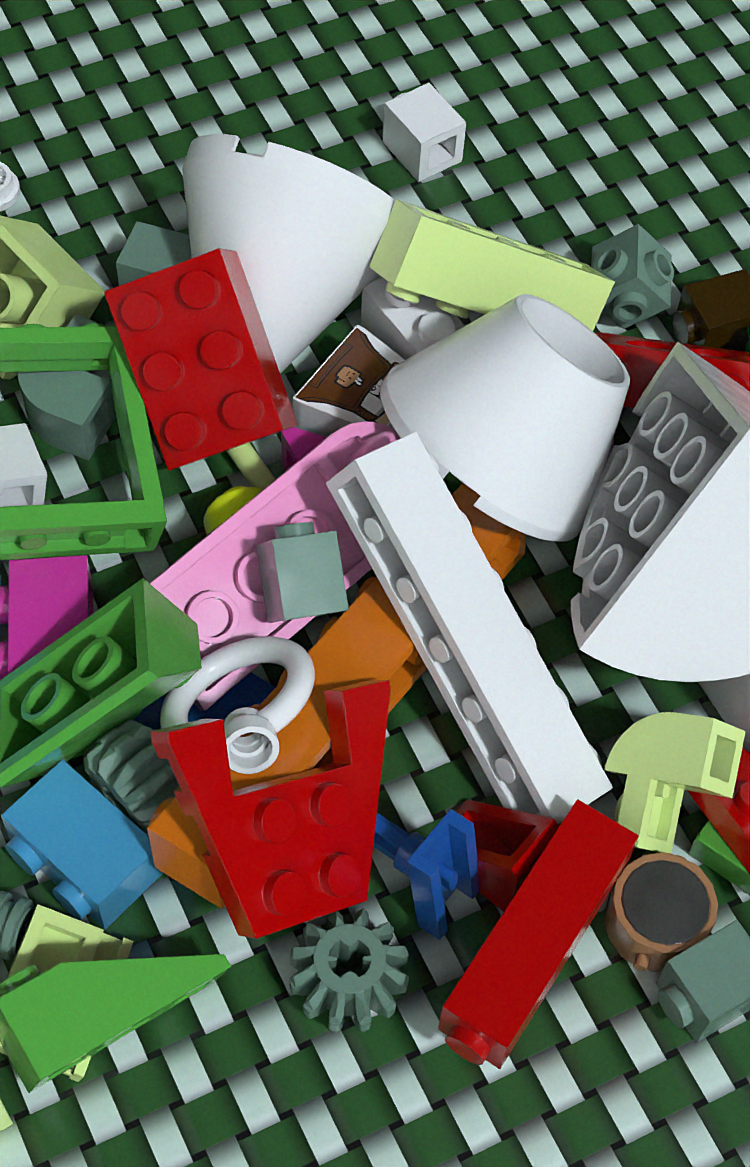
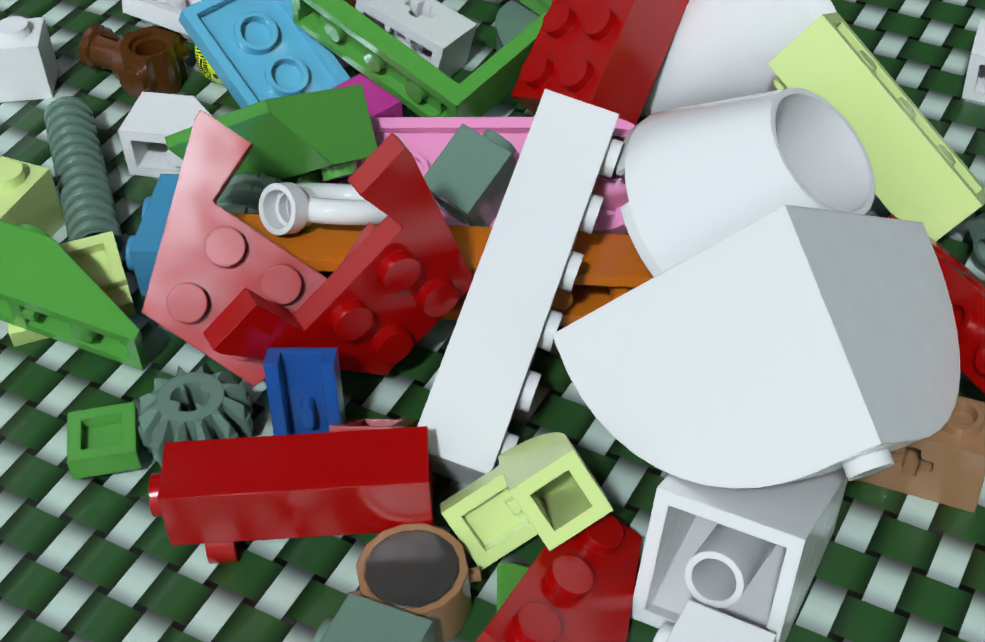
camera: 60 degrees right, 15 degrees down
none -> bright green plate [67,402,141,480]
none -> red wing [203,133,473,375]

